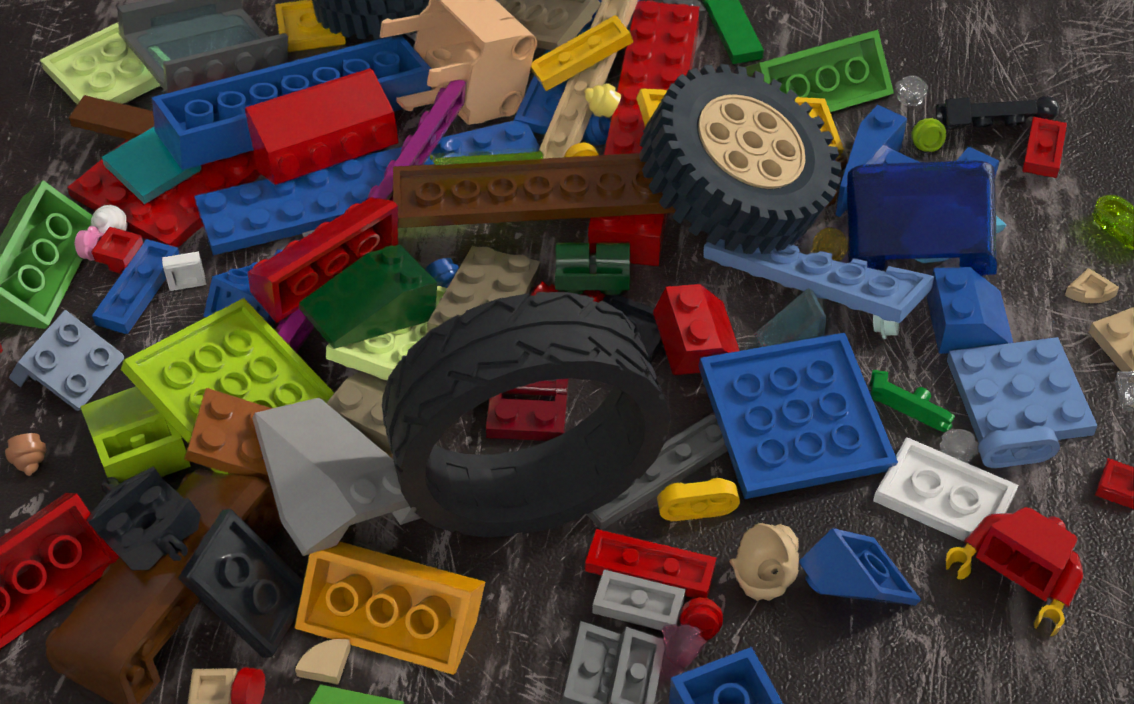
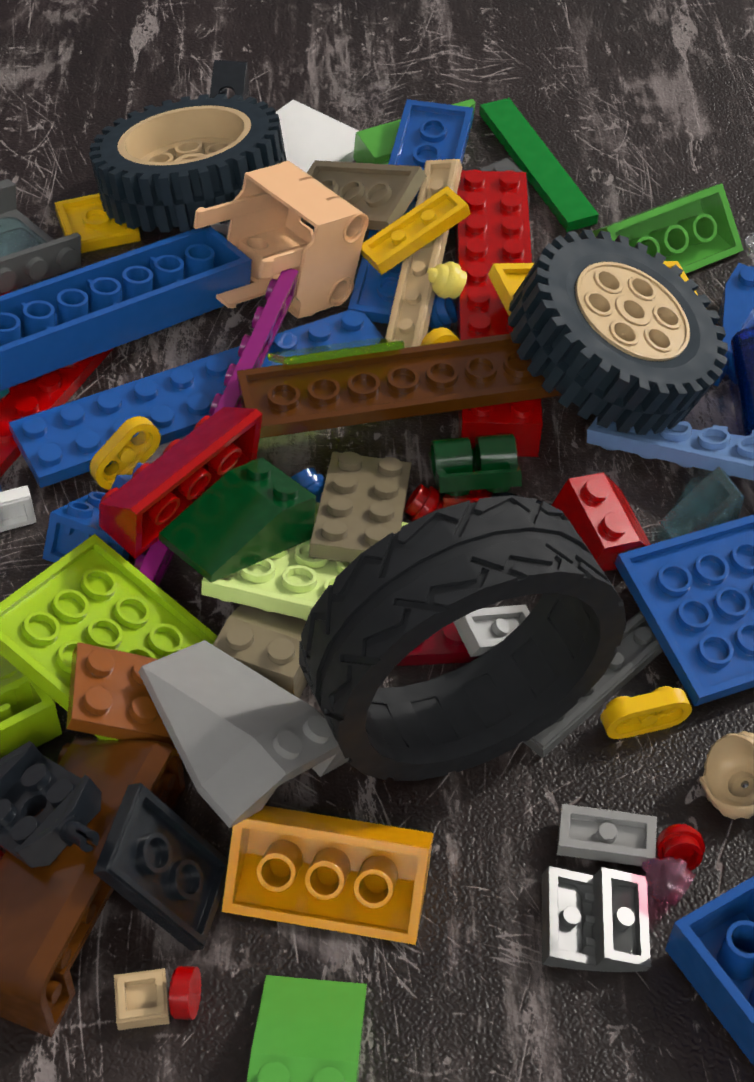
camera: 10 degrees left, 0 degrees up
red slope [245,68,399,185] -> none
tan tile [295,639,351,685] -> none
red plate [585,529,717,598] -> none
clear yellow plate [812,227,848,261] -> none
none -> yellow plate [90,416,161,490]
none -> light grey plate [454,604,530,657]

